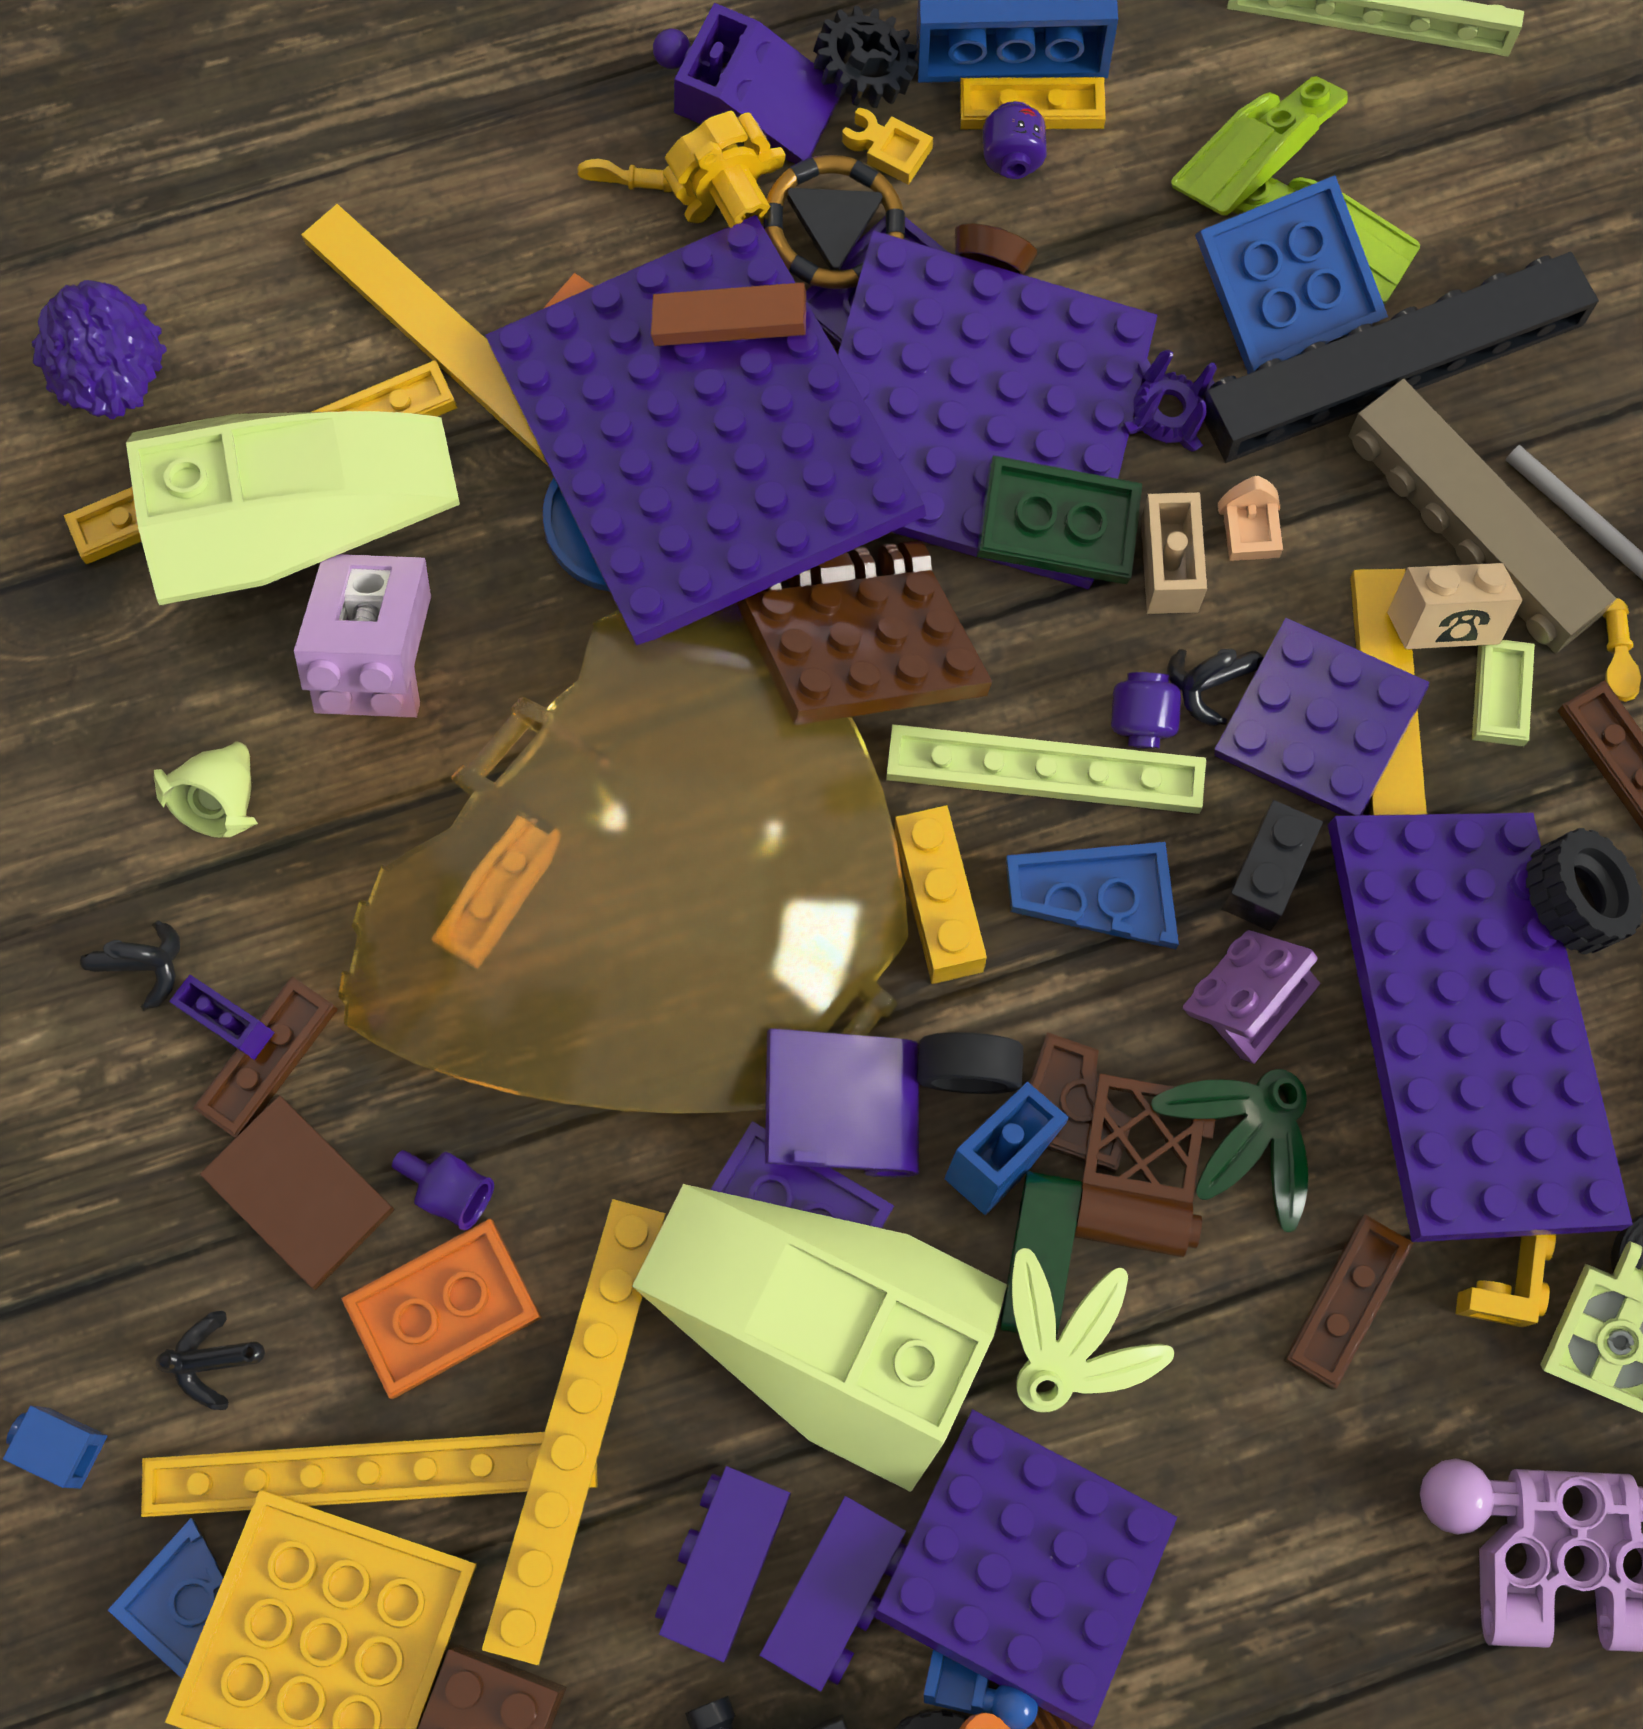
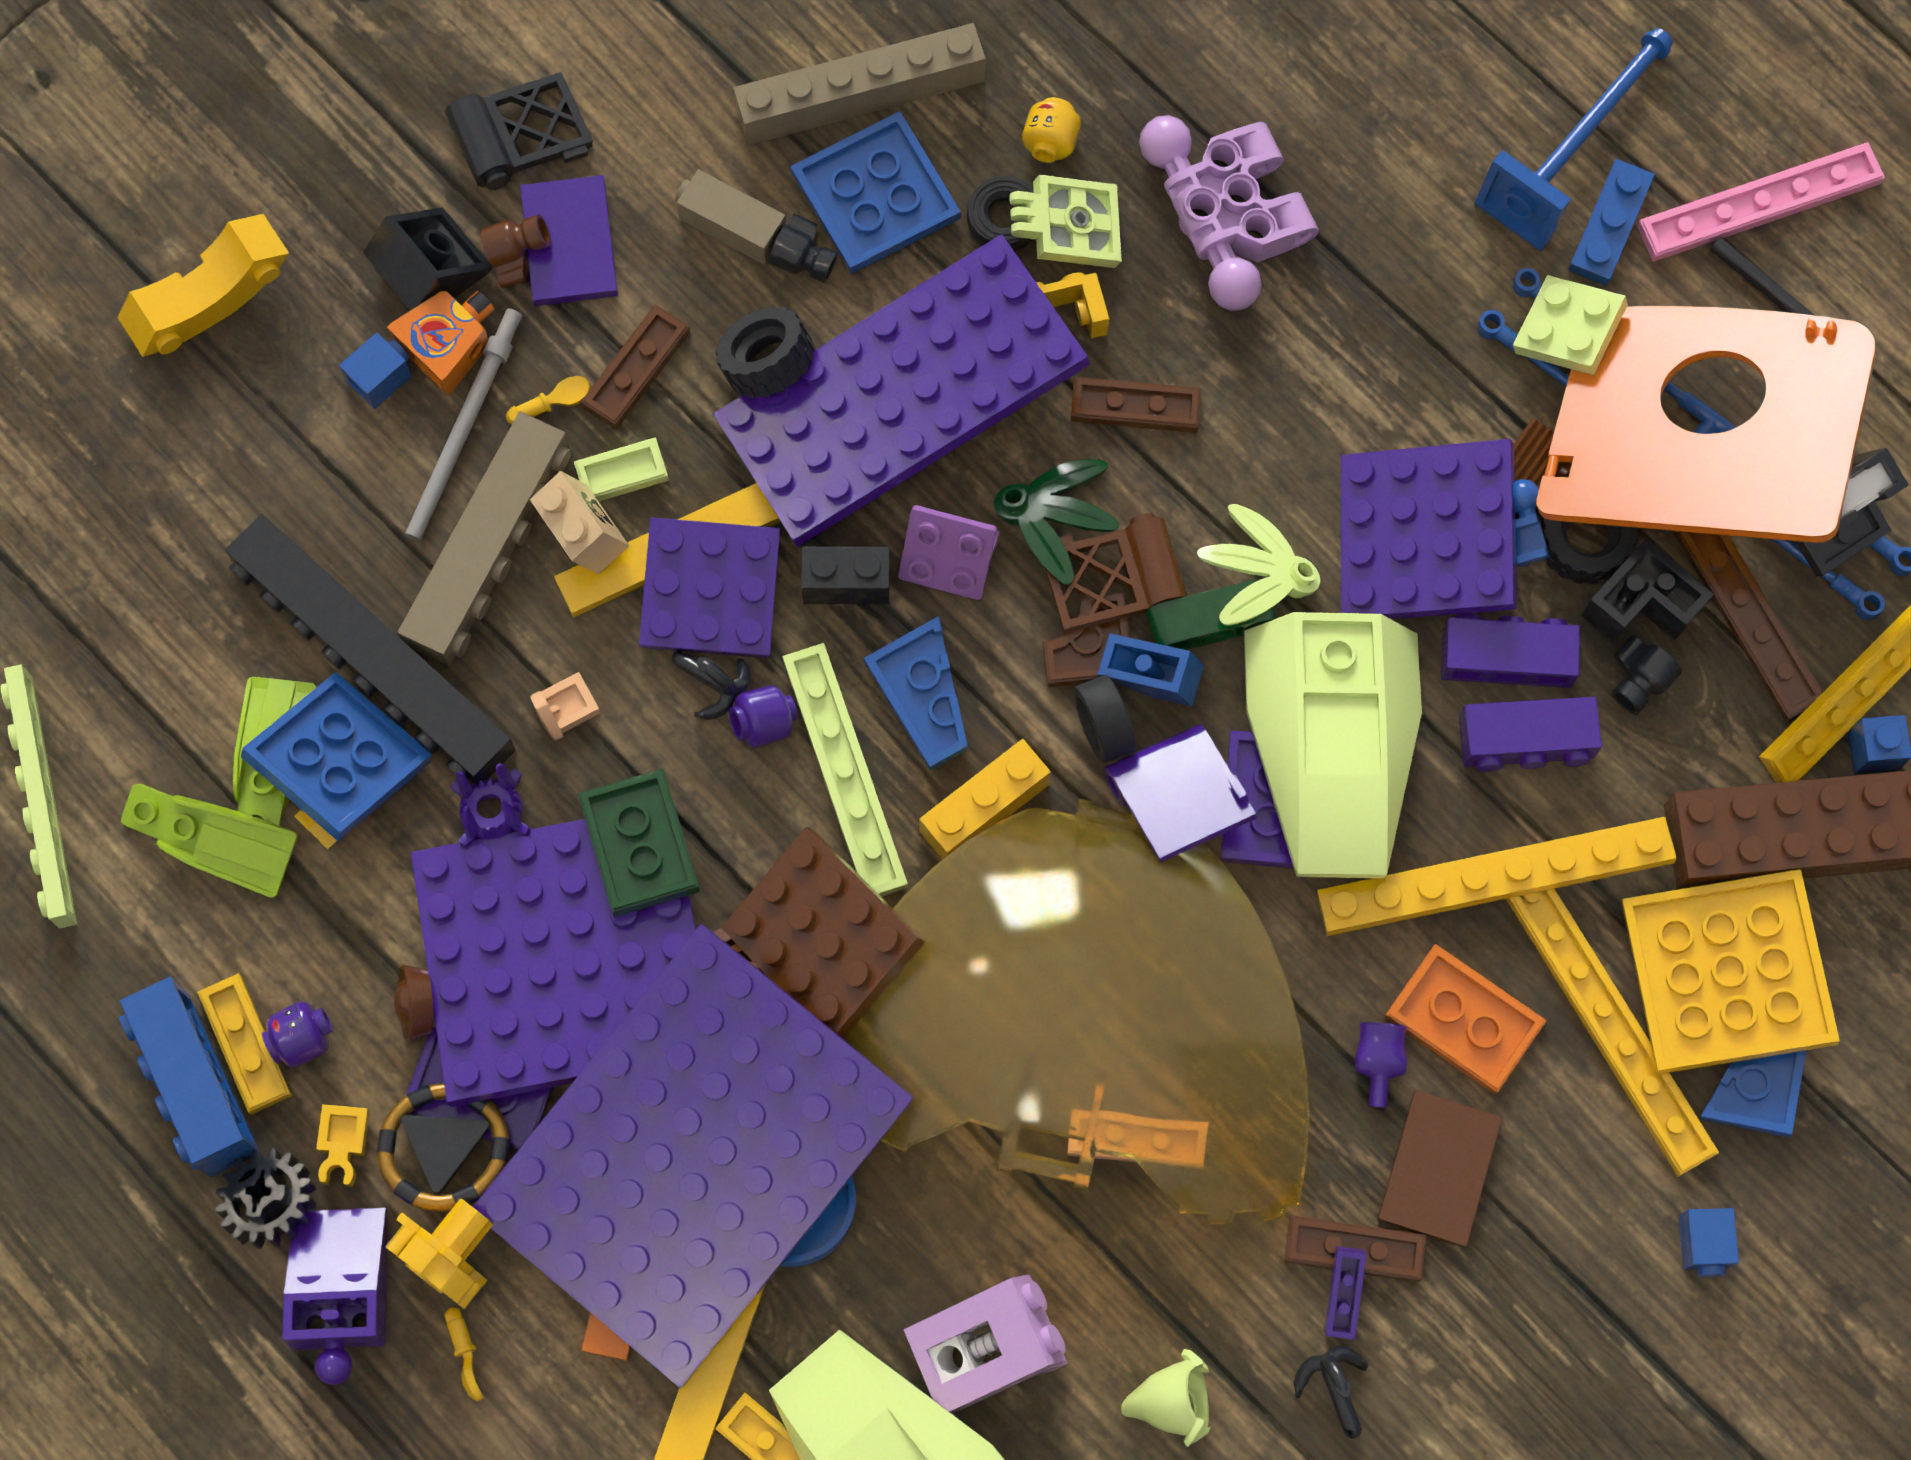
camera: 120 degrees left, 0 degrees up
black piece [155,1311,265,1410] -> none
dark orange tile [651,282,806,346] -> none
tan brick [1141,492,1207,614] -> none

